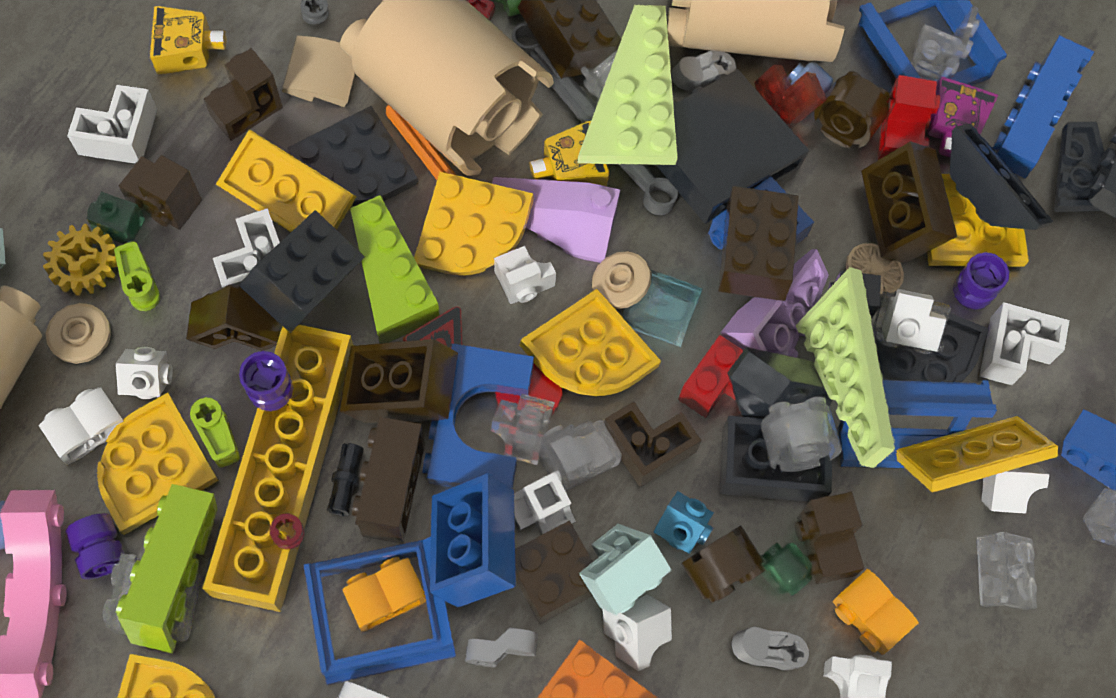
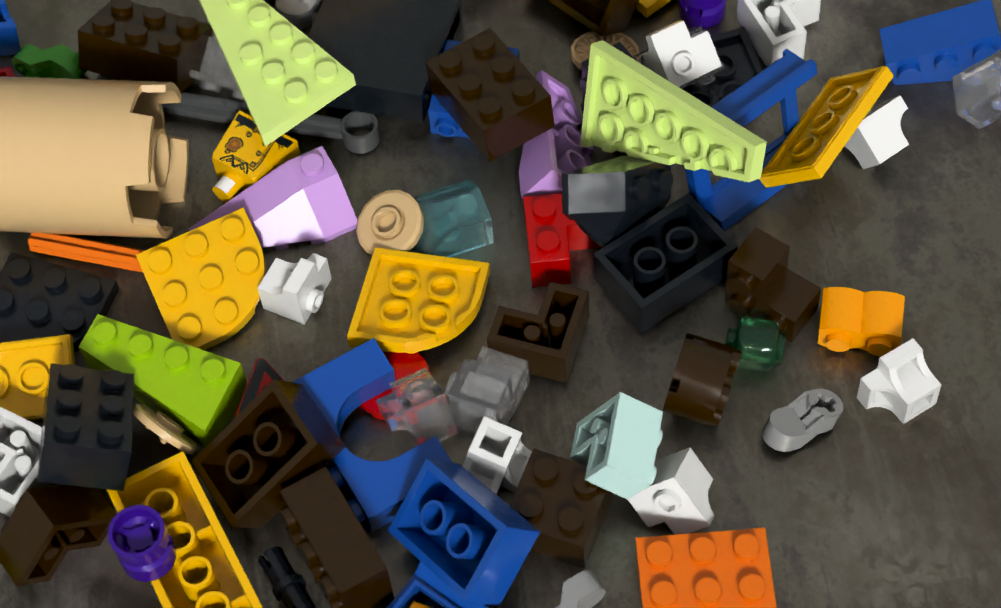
camera: 30 degrees left, 10 degrees down
dark azure brick [653,491,714,554] -> none
clear brick [761,397,842,472] -> none
clear bracket [977,532,1037,610] -> none
none -> tan wheel [133,403,198,455]

